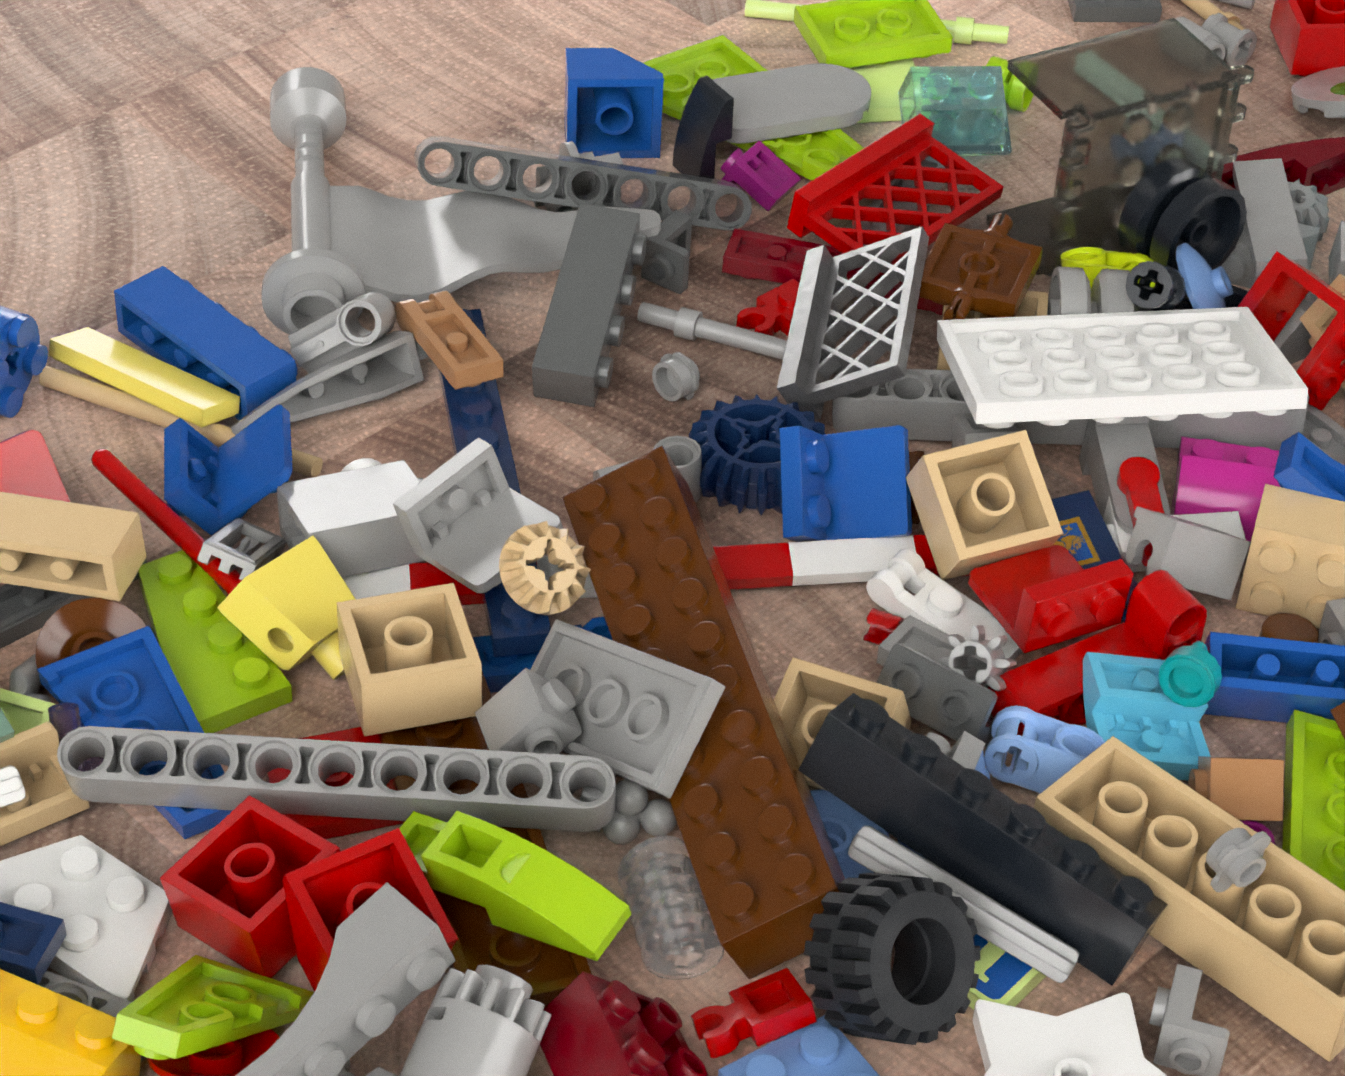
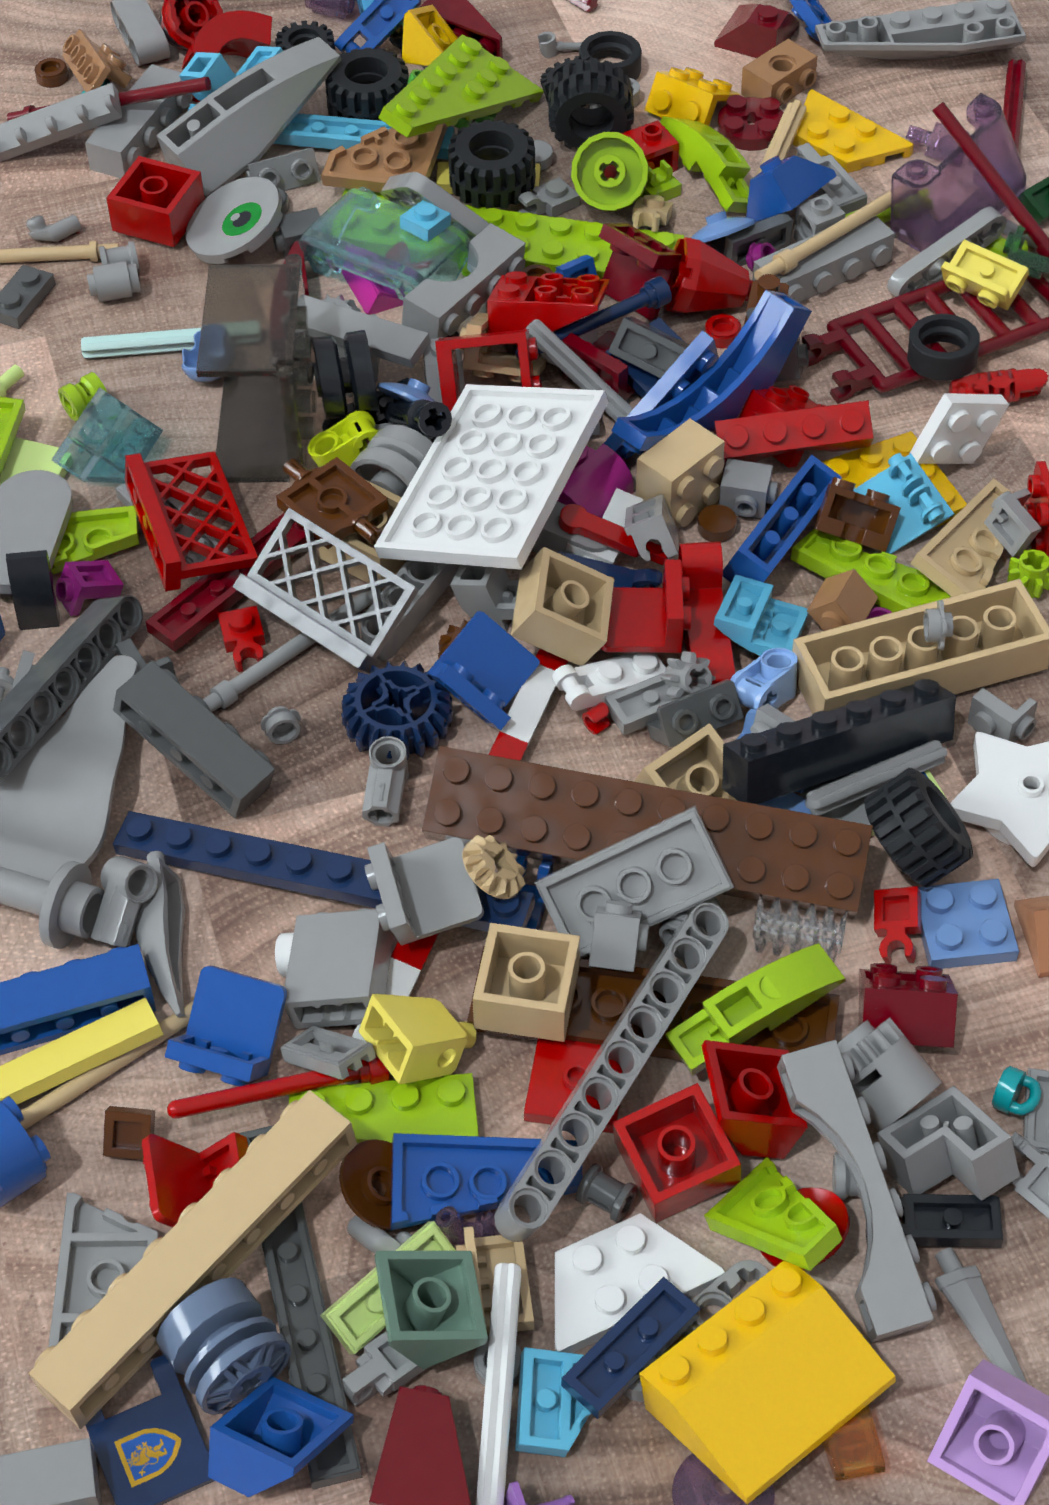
camera: 60 degrees left, 10 degrees up
medium nougat plate [395,290,503,390] -> none
teal tile [1158,641,1222,707] -> none
none -> reddish brown plate [103,1106,155,1160]
none -> dark grey bush [575,1163,638,1223]

